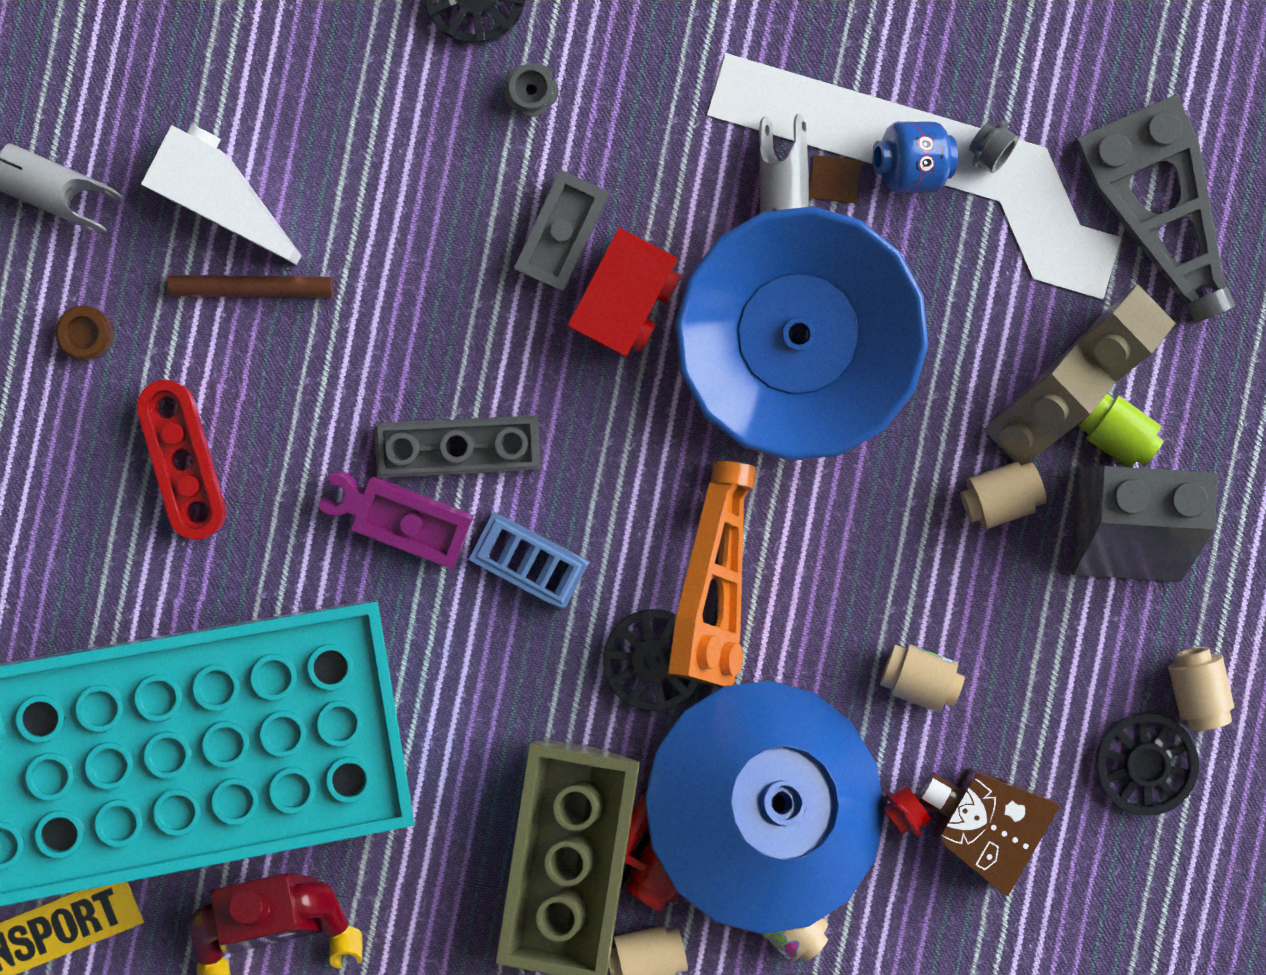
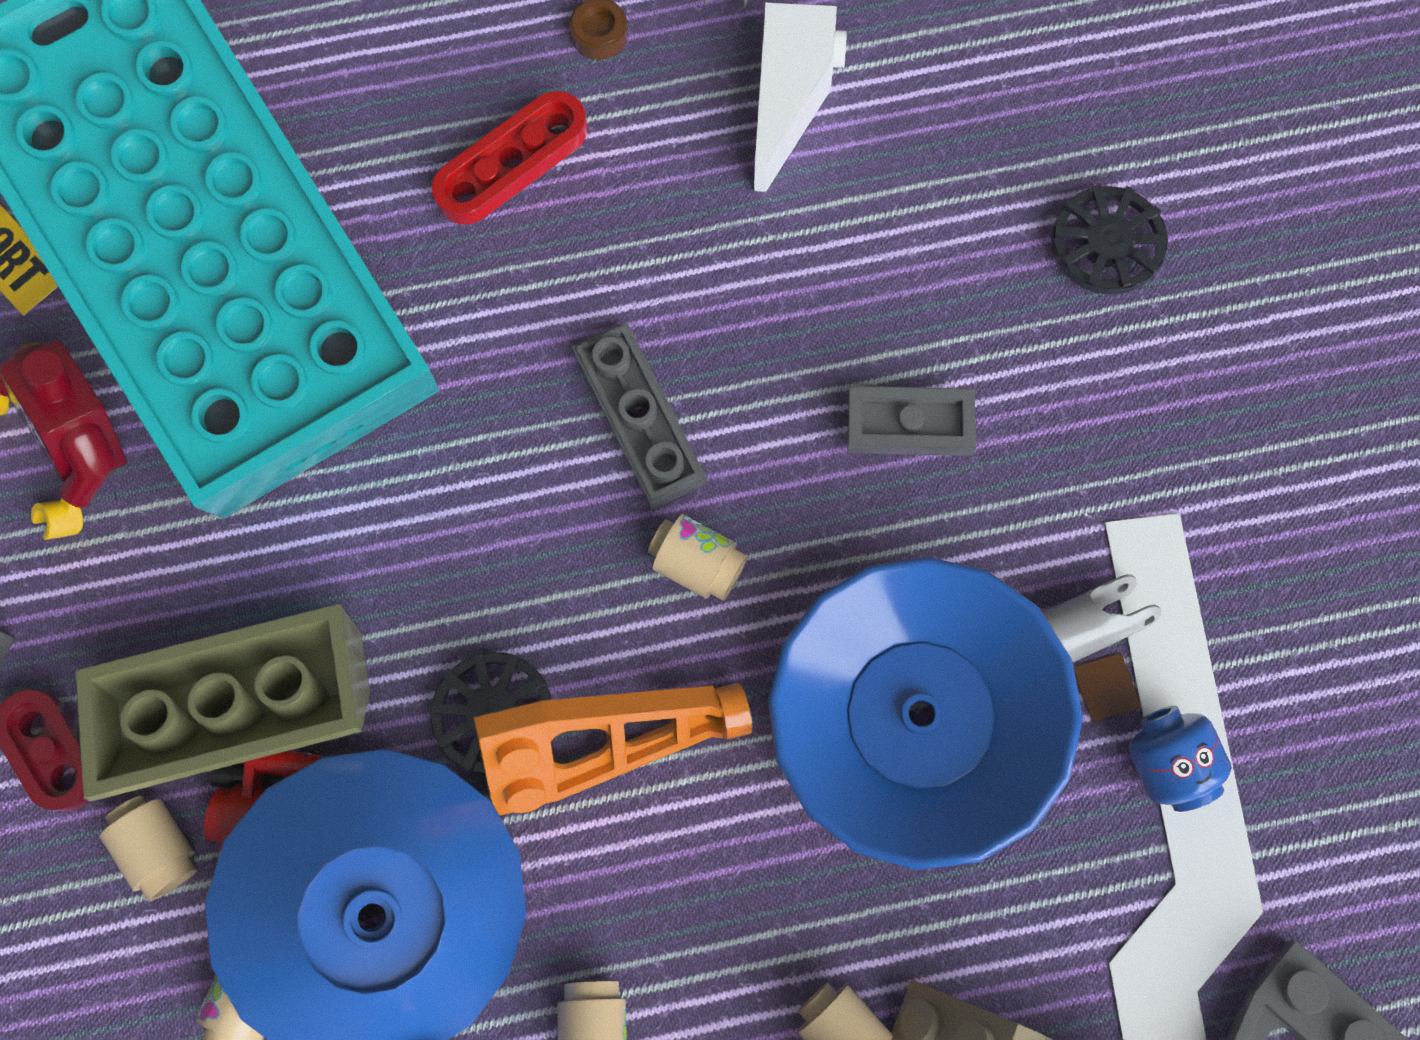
camera: 70 degrees right, 15 degrees down
copper bar [167,274,334,298] -> none
magenta plate [318,471,474,569] -> none
medium blue slope [468,511,590,611] -> none
dark grey plate [505,63,559,117] -> none
red brick [567,227,682,359] -> none
dark grey plate [969,121,1019,173] -> none
none -> tan brick [648,514,748,601]

